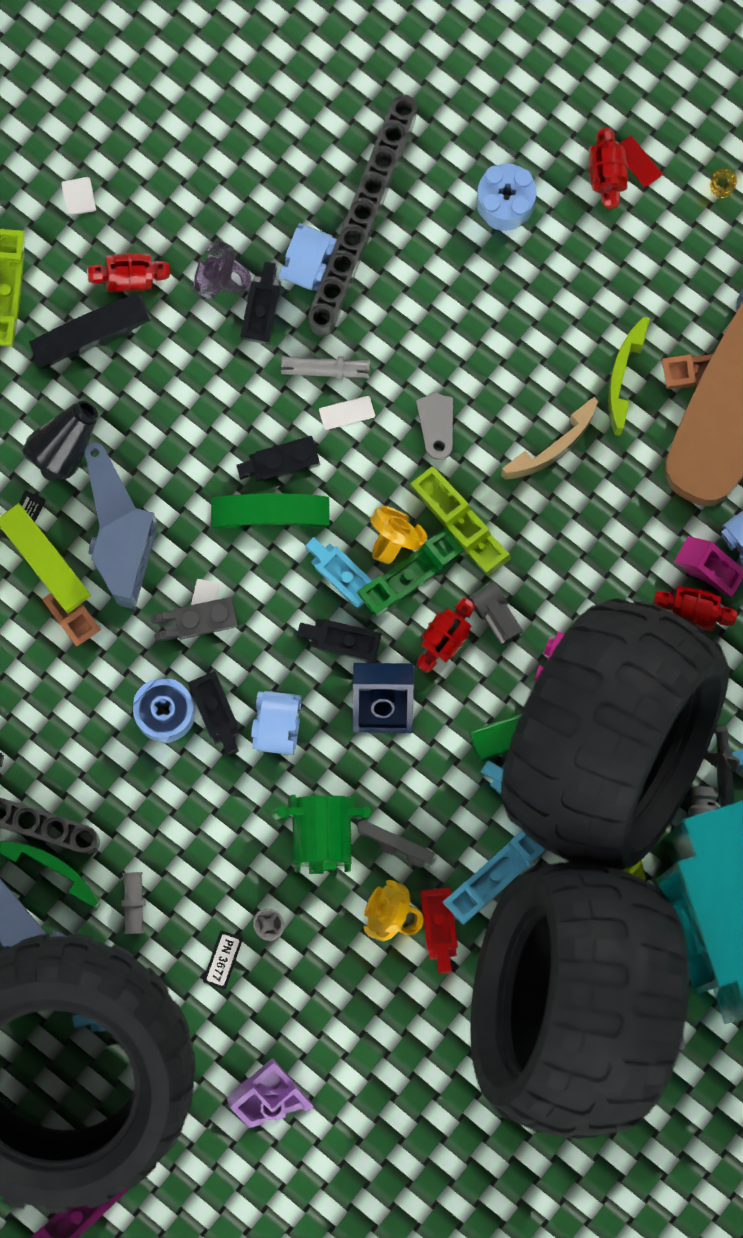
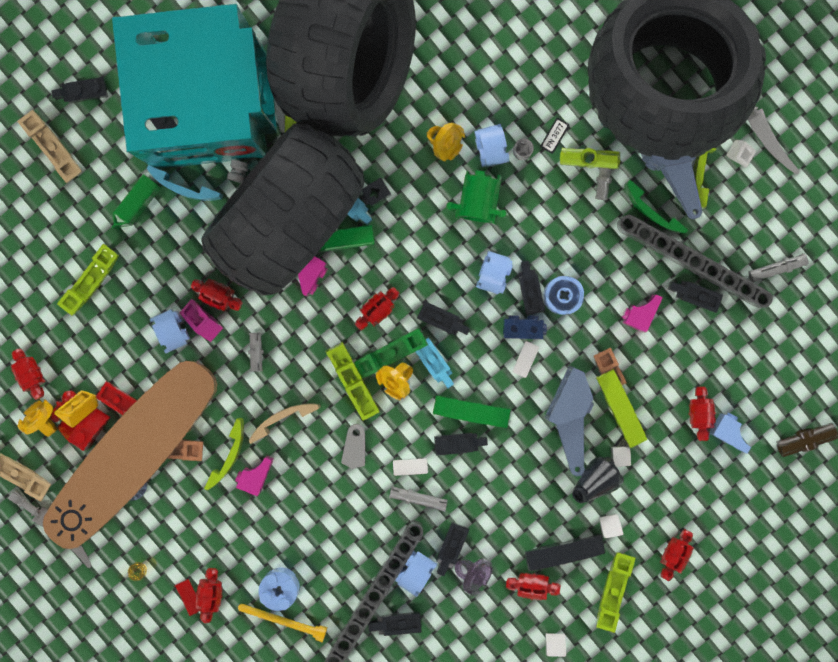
camera: 170 degrees left, 10 degrees up
dark grey hinge [150,597,238,642] -> none
medium lavender slope [226,1058,314,1128] -> none
dark blue slope [353,663,414,733] -> none
dark grey hinge [357,820,435,868] -> none
red hinge [420,887,458,974] -> none
medium azure slope [442,830,546,925] -> none
dark grey piece [468,582,523,646] -> none
dark grey sword [707,726,740,807] -> none
none -> dark pink arch [235,456,274,496]
none -> yellow piece [238,604,327,642]
none -> light grey pin [248,333,264,372]
none -> black brick [361,177,392,208]
none -> black hinge [368,612,422,636]
none -> light blue brick [474,124,509,167]
none -> dark blue brick [503,315,547,339]
none -> lime piece [560,148,621,169]
none -> white slope [599,514,623,538]
none -> white slope [611,446,631,467]
none -> dark pink arch [622,294,663,333]

